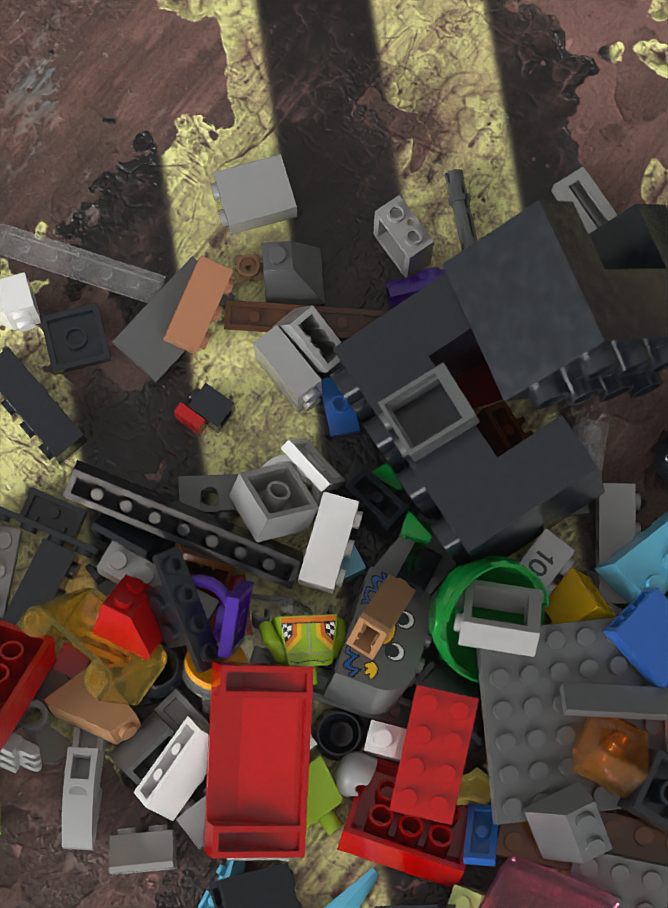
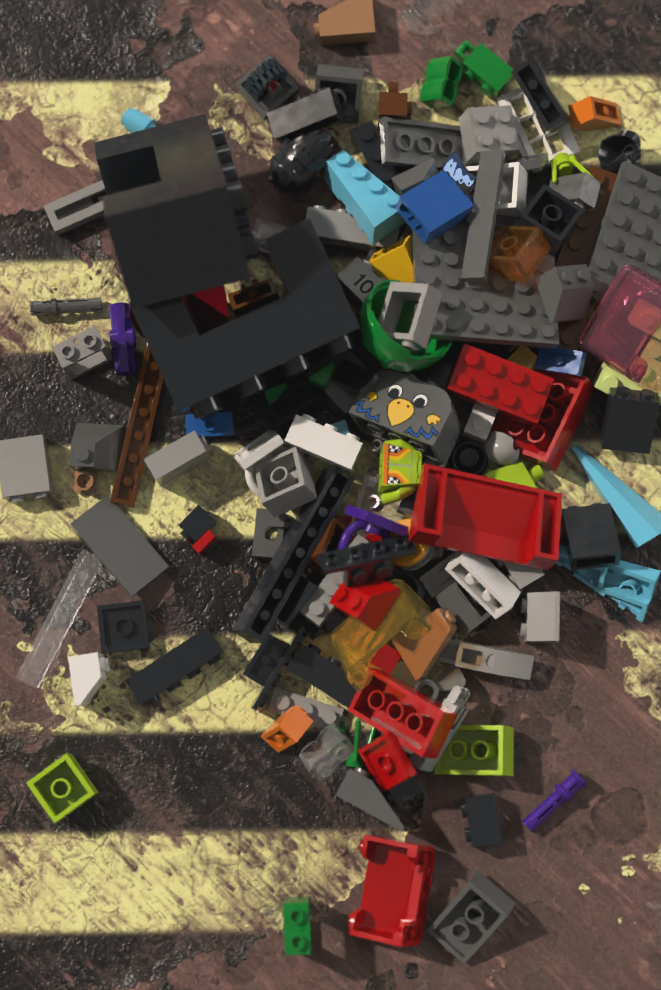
camera: 80 degrees left, 5 degrees up
nougat brick [163,255,235,354] -> none
light grey brick [272,305,342,373] -> none
medium nougat slope [346,574,416,660] -> none
dark grey window [378,363,480,462] -> none

